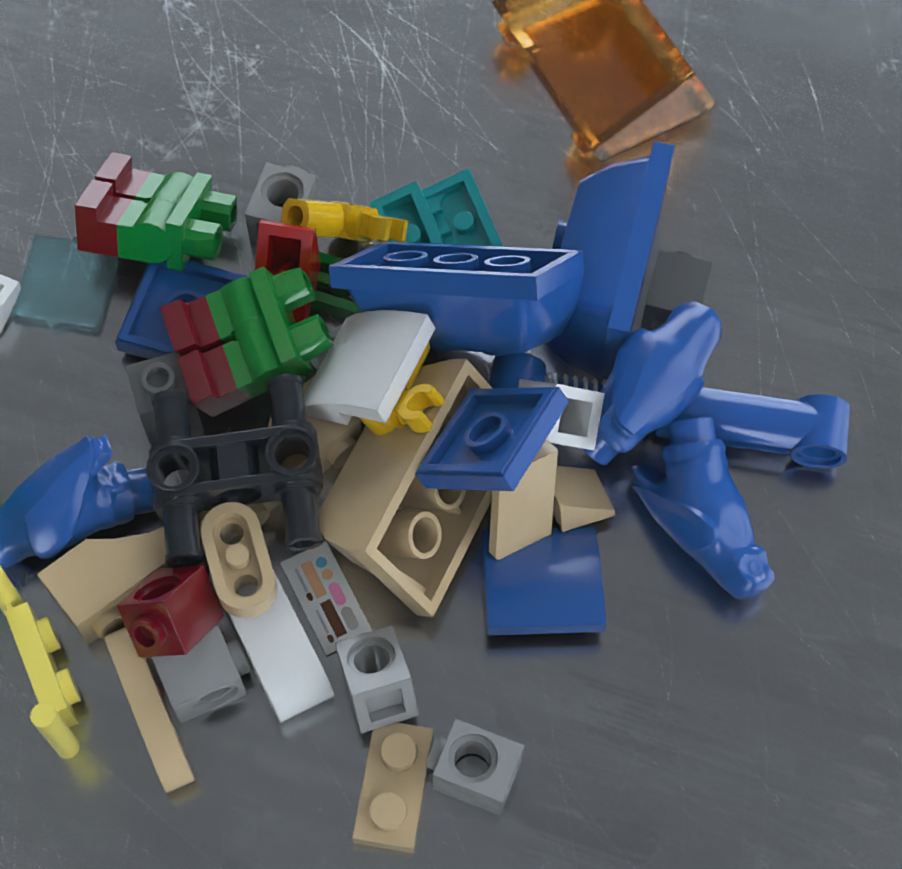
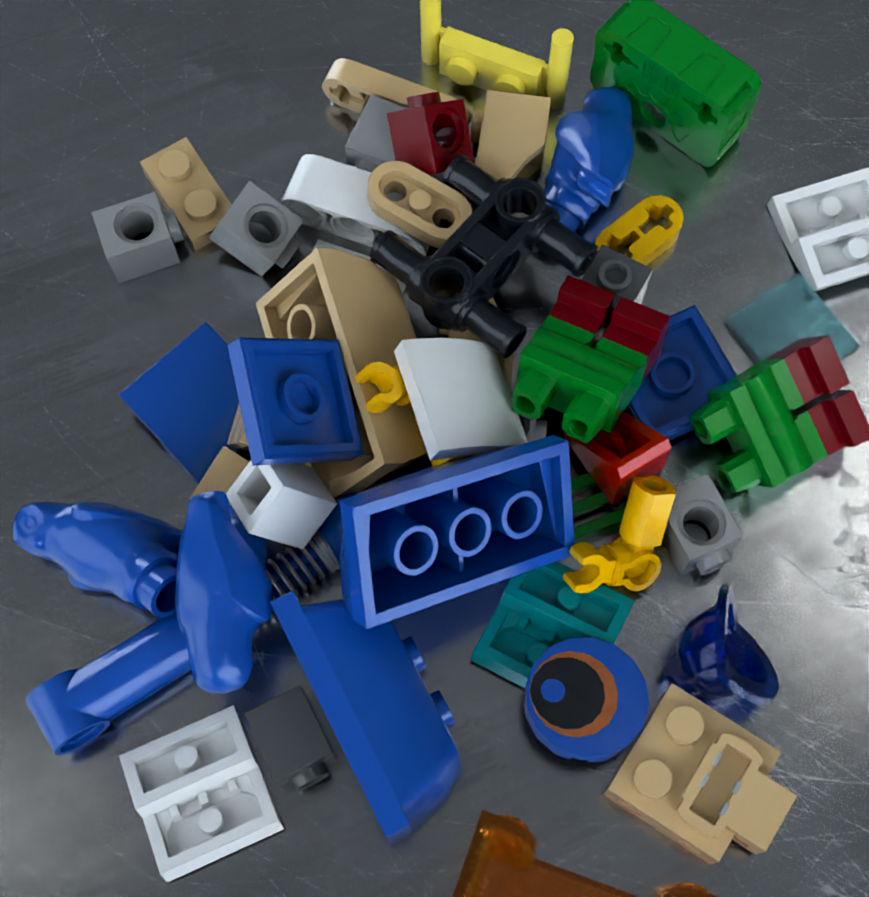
camera: 140 degrees right, 5 degrees up
none -> white slope [119,705,284,883]
none -> tile [524,637,649,762]
none -> yellow beam [595,195,684,266]
none -> tan piece [603,683,797,865]
none -> clear blue helmet [663,584,779,705]

